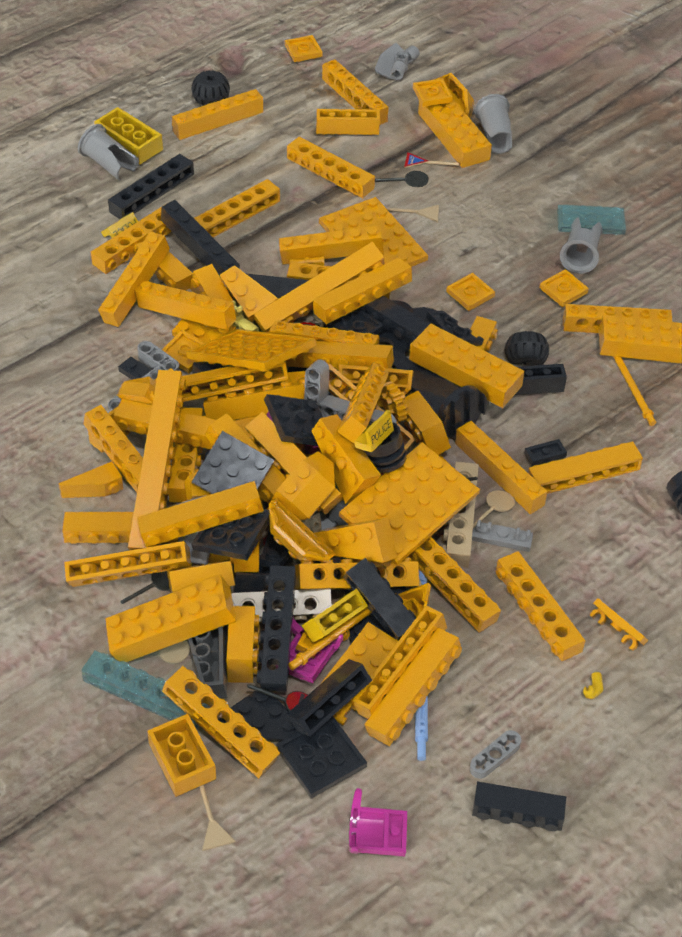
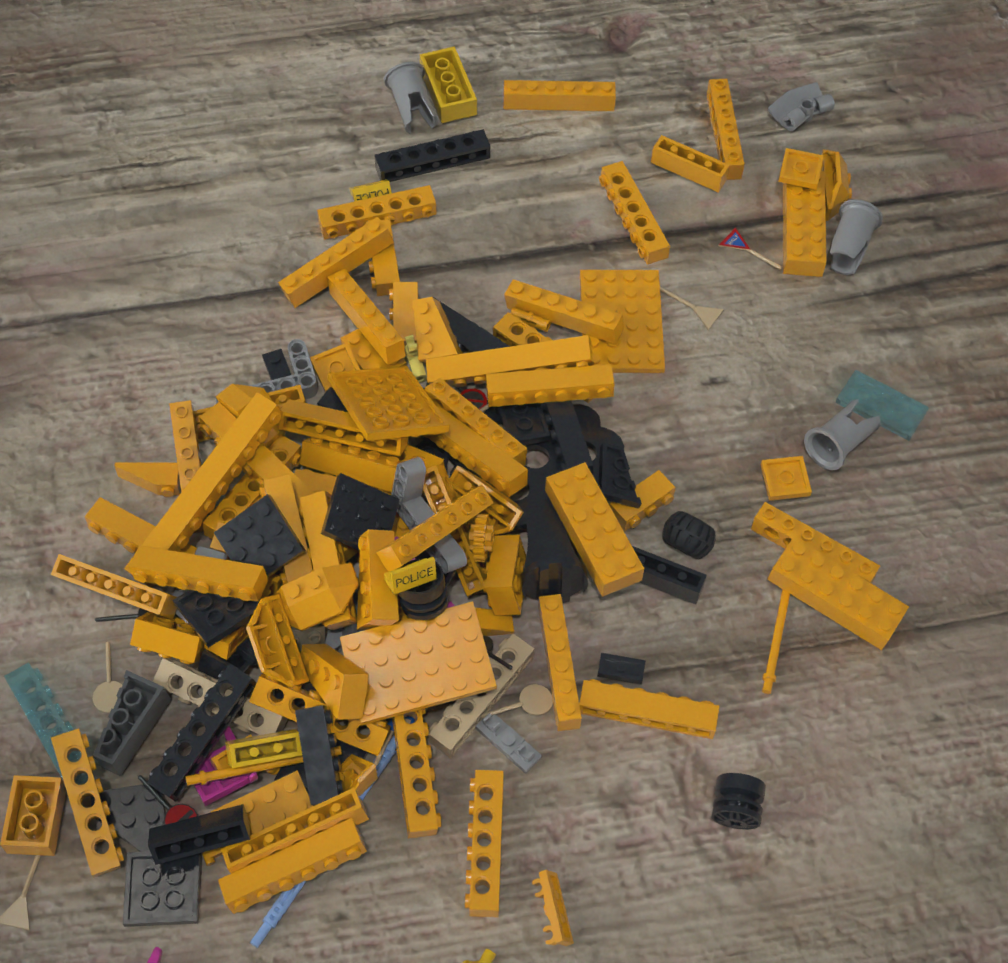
camera: 30 degrees right, 10 degrees up
light orange brick [105,574,236,664] -> none
black brick [161,200,240,278] -> none
black wheel [191,70,230,106] -> none
light orange brick [194,179,280,238] -> none
light orange brick [227,606,260,683] -> none
light orange plate [285,35,323,62] -> none
pearl dark grey piece [375,171,429,188] -> none
light orange plate [446,273,495,311] -> none

